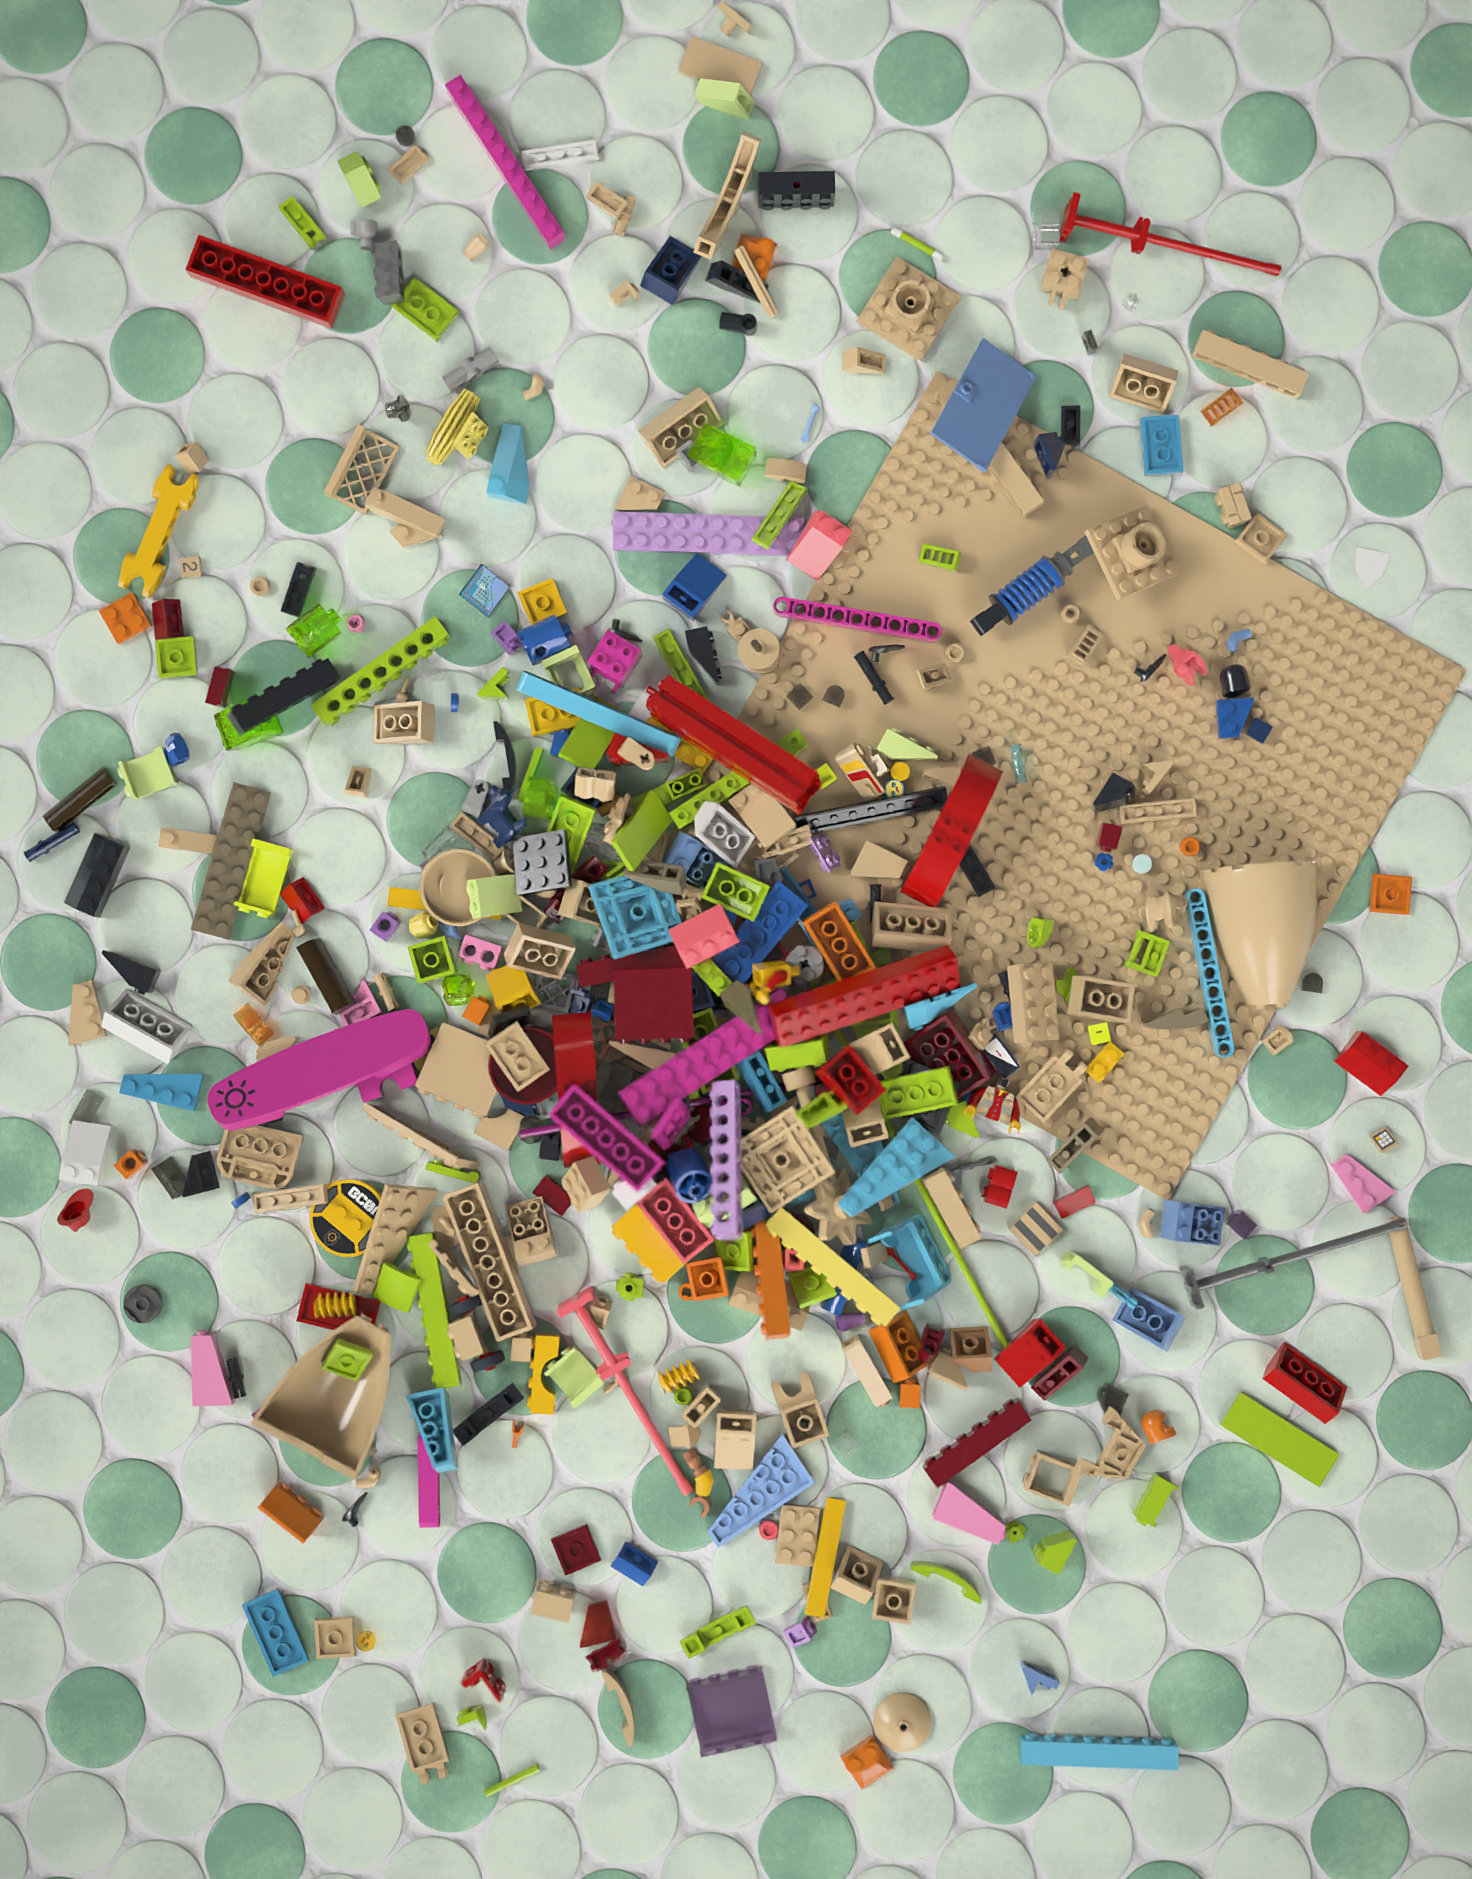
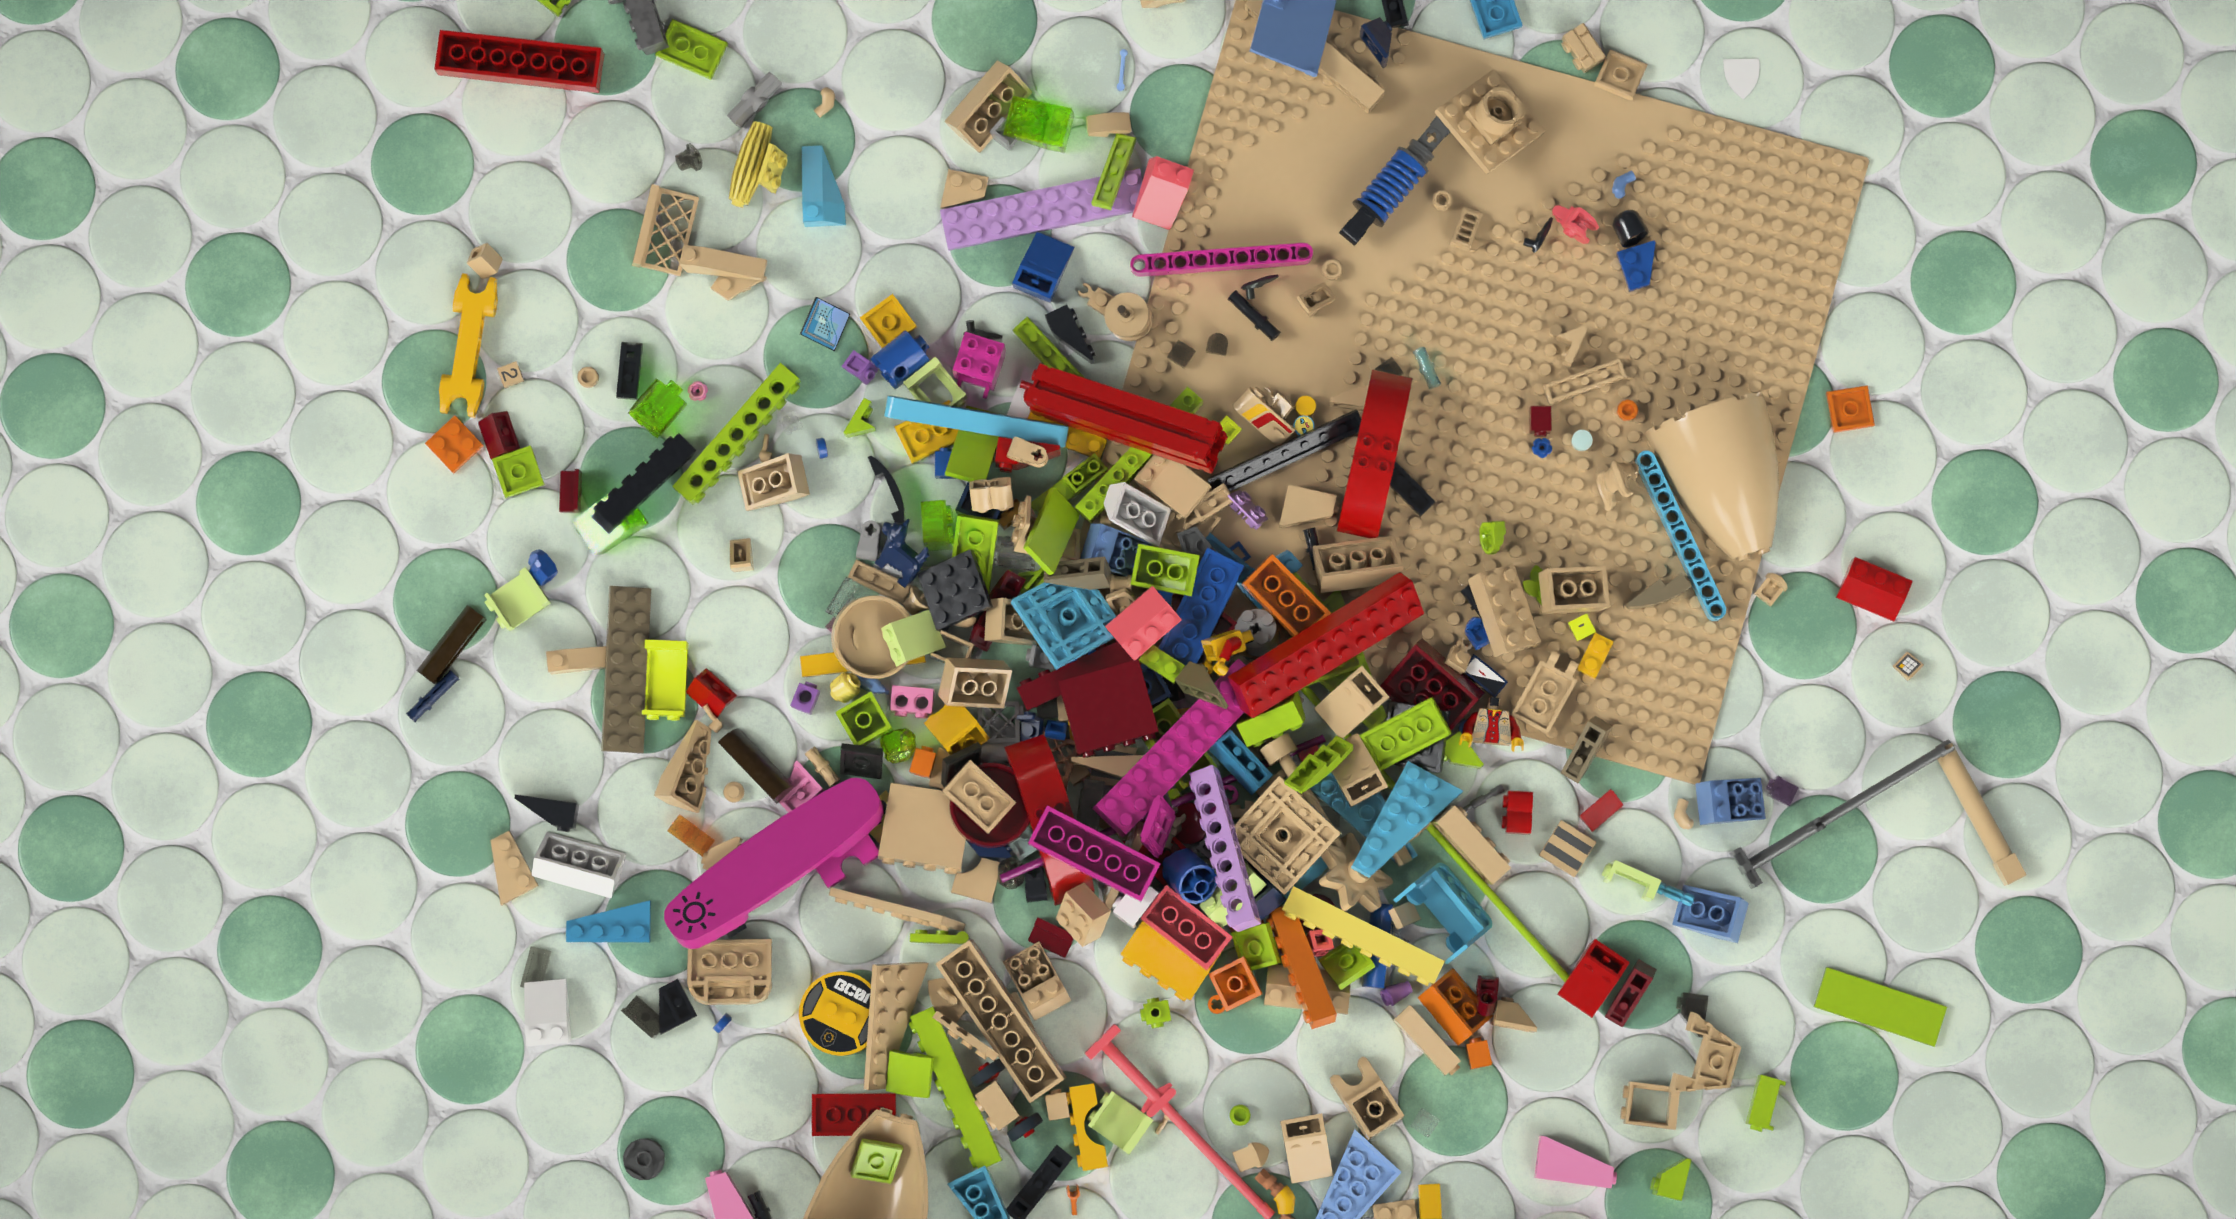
camera: 10 degrees left, 5 degrees down
red piece [57,1188,94,1232] -> none
black slope [64,833,130,918] -> none
orange brick [113,1149,148,1180] -> none
tan tile [253,1184,328,1214] -> none
yellow piece [314,1292,356,1318] -> none
lime tile [517,746,544,804] -> none
tan bracket [589,1296,612,1330] -> none
yellow piece [658,1359,701,1395] -> none
tan brick [681,1383,722,1429] -> none
red slope [815,1045,886,1115] -> none
yellowish green slope [876,728,938,761] -> none
red hinge [887,1248,917,1280] -> none
medium azure wedge [902,983,977,1031] -> none
lime slope [918,543,962,572] -> none
dark red brick [923,1399,1032,1488] -> none
medium nougat slope [949,1326,992,1372] -> none
lime plant [1005,1520,1026,1543] -> none
black slope [1092,773,1136,812] -> none
lime plate [1124,930,1170,977] -> none
orange helmet [1141,1410,1177,1444] -> none
dark blue tile [1245,717,1273,744] -> none
red slope [1262,1342,1347,1424] -> none
clear smoke tile [1301,973,1323,994] -> none
bright pink wing [1330,1154,1396,1213] -> none
none -> pearl dark grey plate [840,743,883,779]

